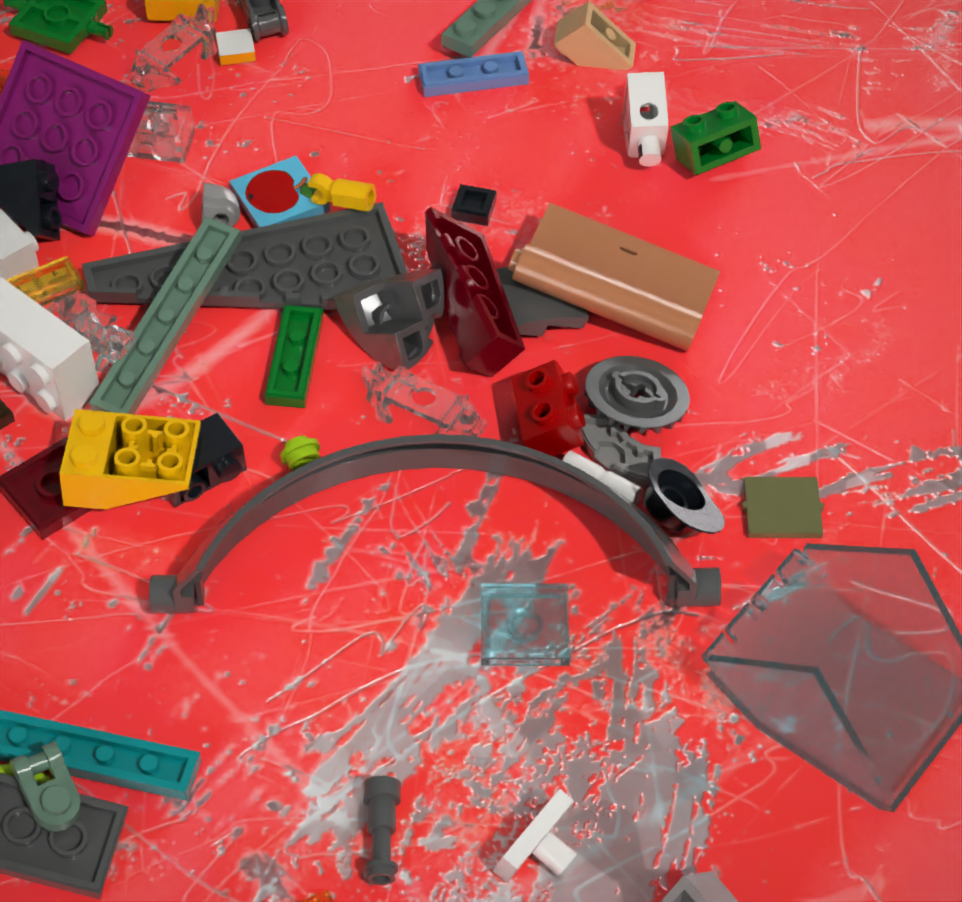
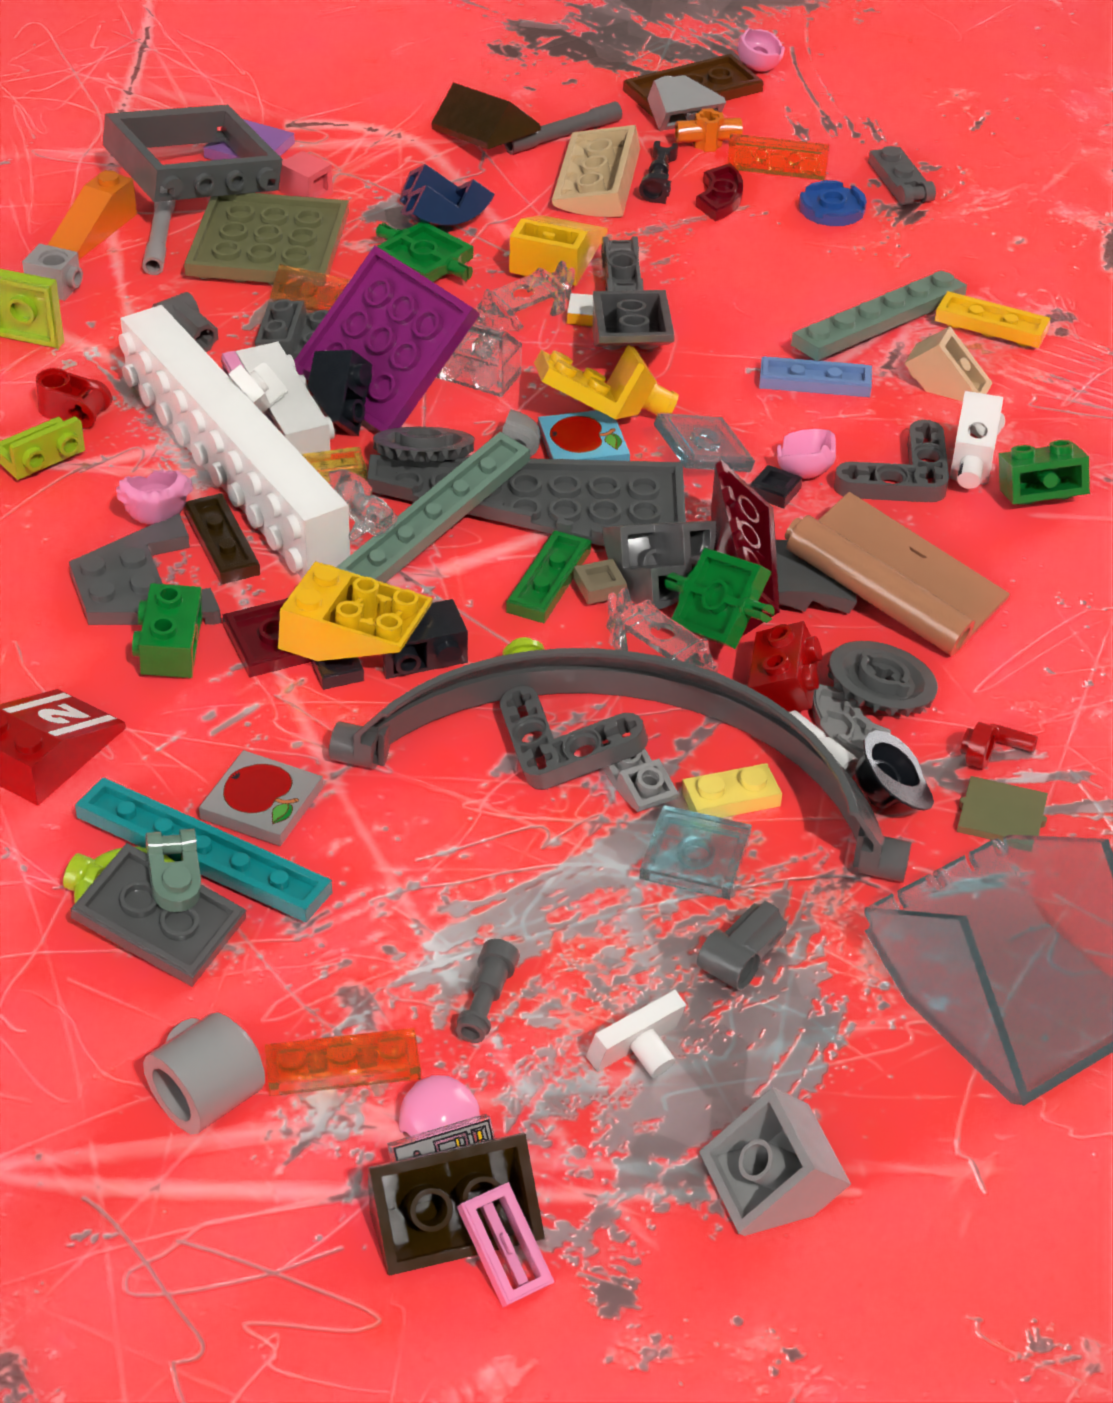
camera: 15 degrees right, 10 degrees down
yellow bar [307,173,377,212] -> none
none -> tile [199,750,323,846]
none -> tile [311,657,364,690]
none -> dark grey gear [373,426,475,463]
none -> dark grey beam [500,686,648,789]
none -> yellow plate [534,344,679,420]
none -> dark tan plate [574,559,627,604]
none -> flat silver slope [592,290,675,350]
none -> light grey slope [602,736,679,812]
none -> clear light blue tile [654,413,755,472]
none -> green plate [665,547,774,649]
none -> light yellow plate [681,763,782,823]
none -> dark grey piece [697,901,787,991]
none -> bright pink hair [777,428,836,479]
none -> dark grey beam [834,420,949,502]
none -> red plate [960,722,1038,769]

